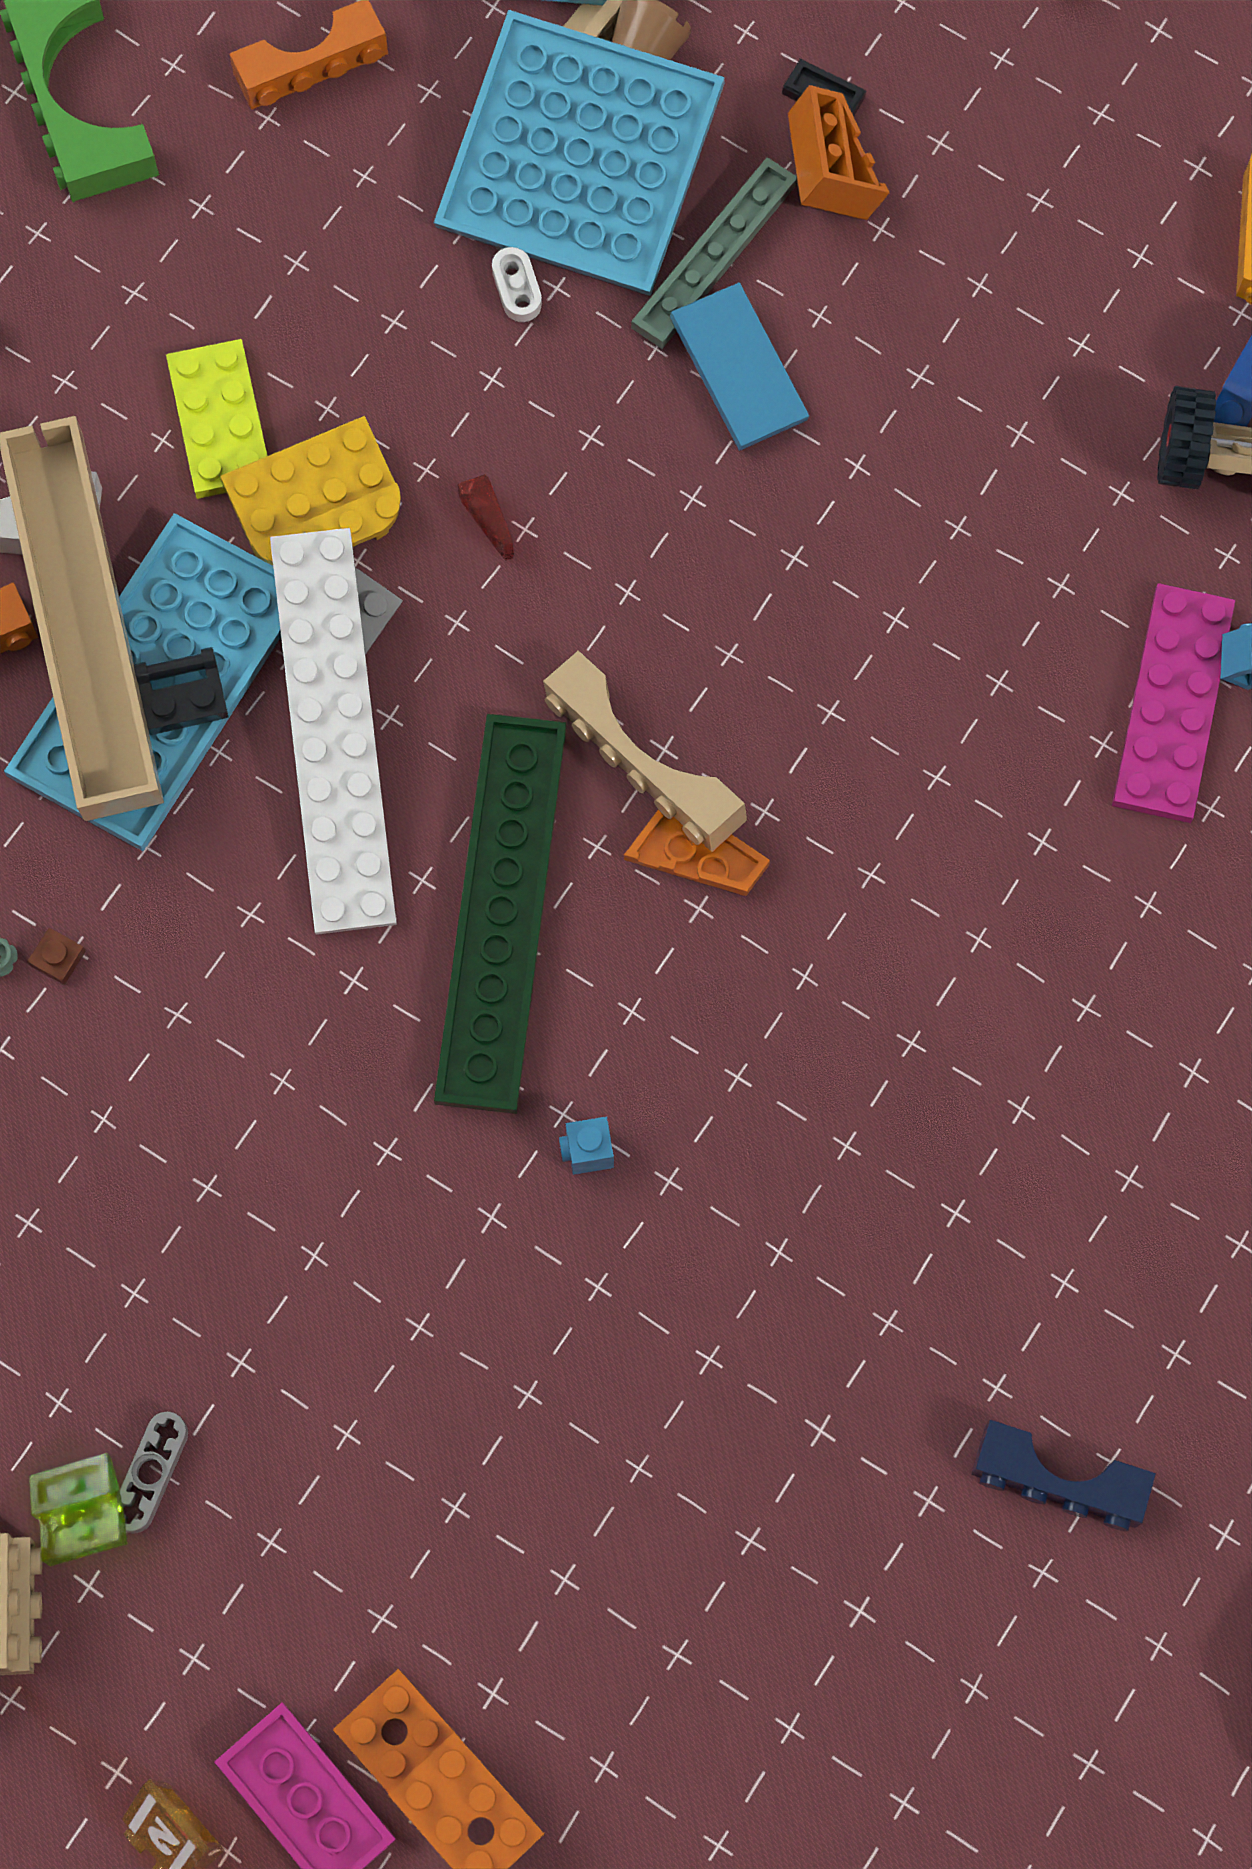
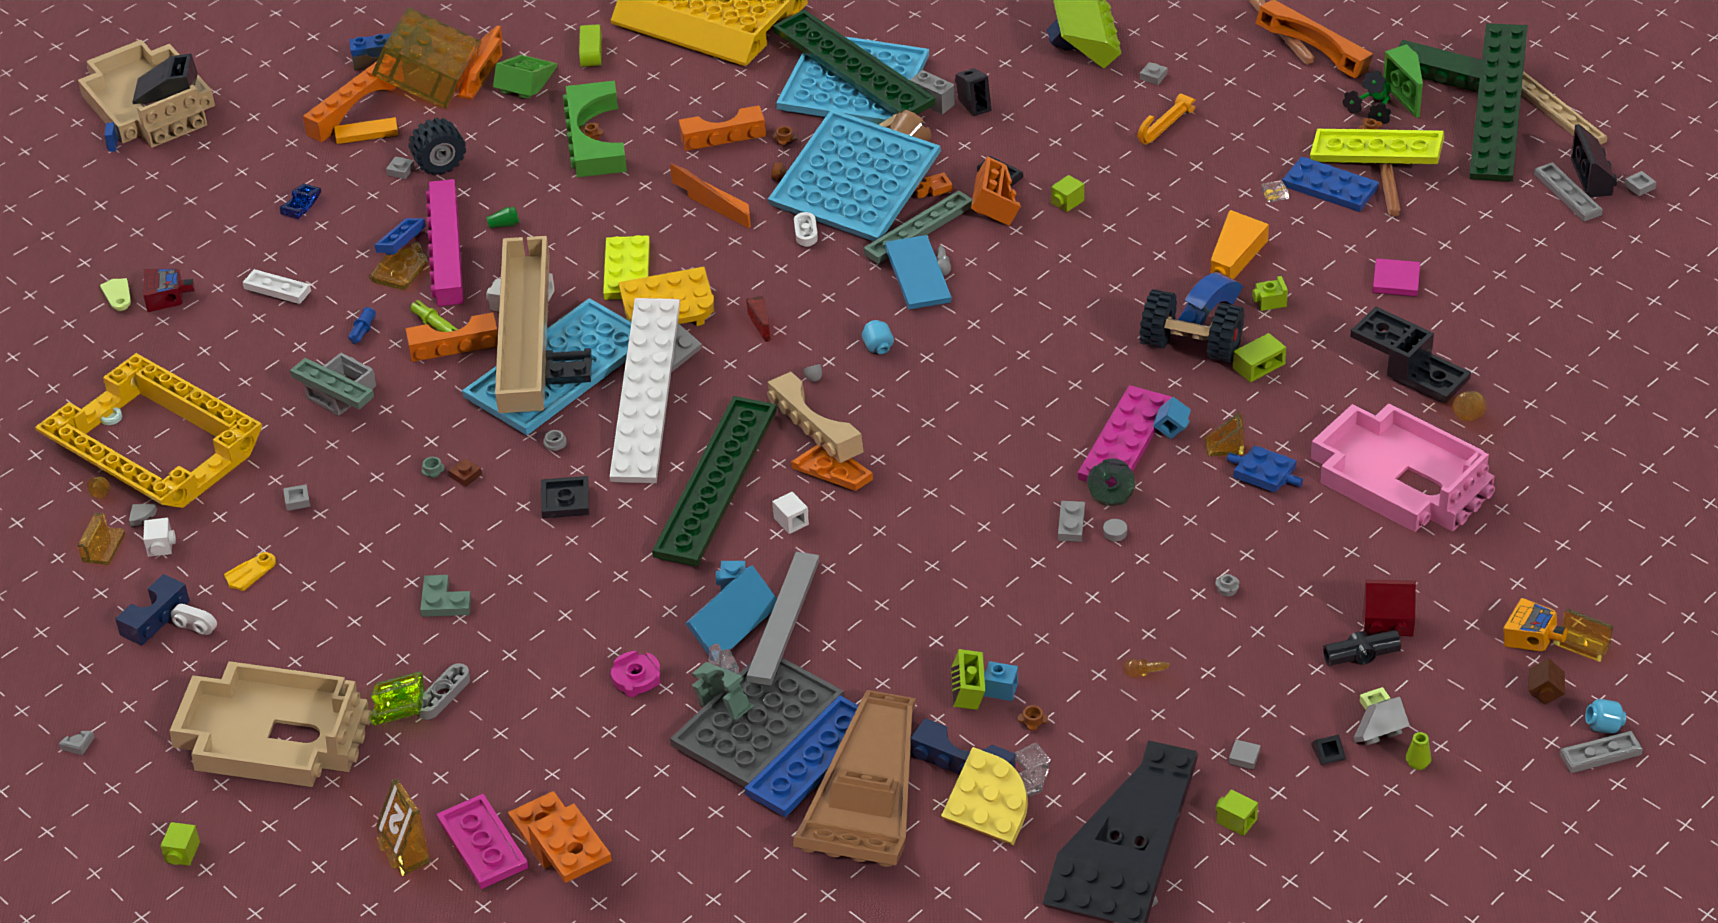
camera: 15 degrees right, 30 degrees down
none -> sand green plate [420,575,472,617]
none -> black plate [541,476,589,519]
none -> light grey plate [543,430,567,451]
none -> dark orange plate [580,123,603,140]
none -> dark pink plate [611,651,661,697]
none -> orange wedge [670,164,751,228]
none -> dark grey plate [670,658,844,787]
none -> dark azure tile [685,565,777,662]
none -> sand green piece [691,662,754,720]
none -> clear tile [709,643,739,674]
none -> blue plate [745,695,859,817]
none -> light grey tile [747,552,819,686]
none -> dark orange plate [771,161,786,182]
none -> dark orange plate [772,126,797,145]
none -> white brick [772,492,809,534]
none -> medium nougat wing [793,690,916,867]
none -> light grey hinge [803,364,822,382]
none -> medium azure head [861,320,894,354]
none -> orange plate [914,172,953,198]
none -> light grey bar [936,245,951,276]
none -> light yellow plate [941,747,1028,846]
none -> lime brick [951,649,985,710]
none -> dark azure brick [984,661,1018,701]
none -> clear tile [1015,742,1050,797]
none -> dark orange plate [1018,705,1048,731]
none -> lime brick [1051,175,1084,212]
none -> light grey plate [1058,501,1085,542]
none -> clear green plate [1087,458,1135,506]
none -> light grey tile [1103,519,1127,541]

